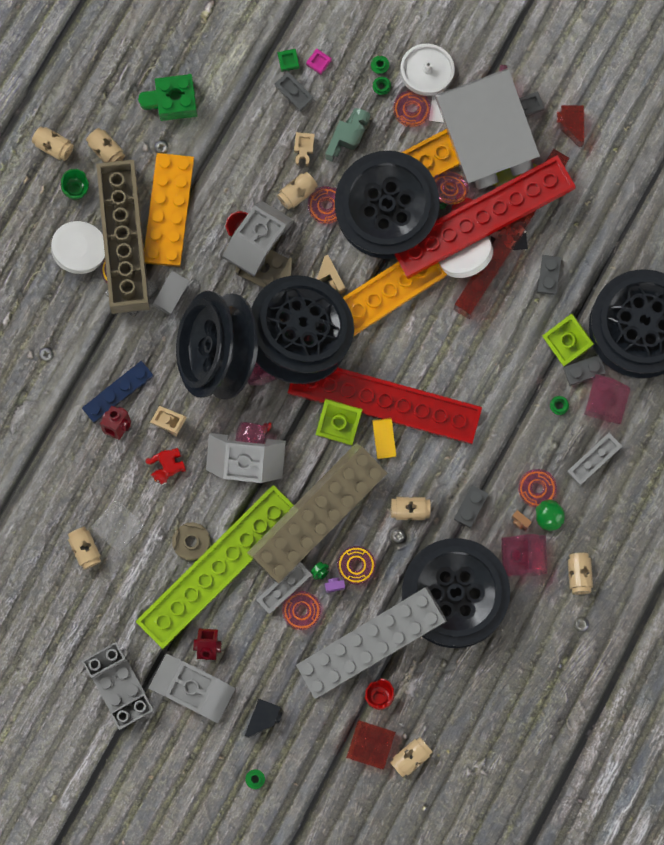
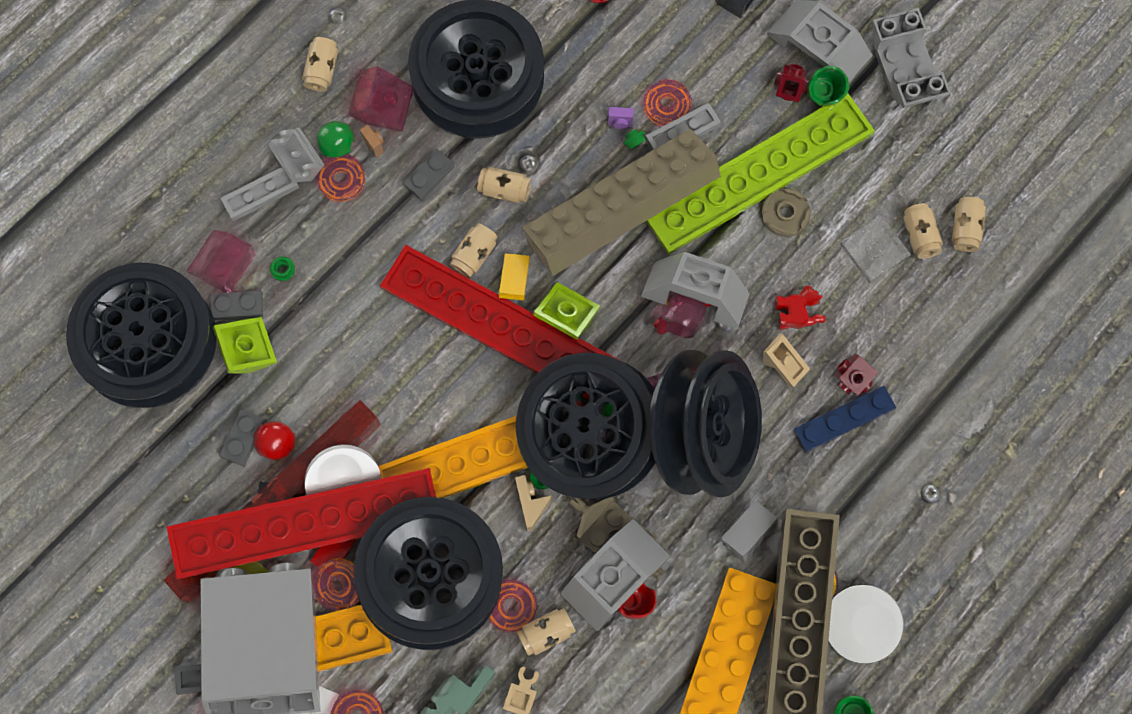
camera: 170 degrees left, 5 degrees down
light grey plate [296,587,447,699] -> none
clear pink tile [337,546,376,585] -> none
clear red slope [556,105,584,147] -> none
none -> red hair [253,421,296,460]
none -> light grey hinge [268,128,324,182]
none -> tan piece [450,223,498,278]
none -> green hair [807,66,849,106]
none -> tan piece [952,197,986,252]

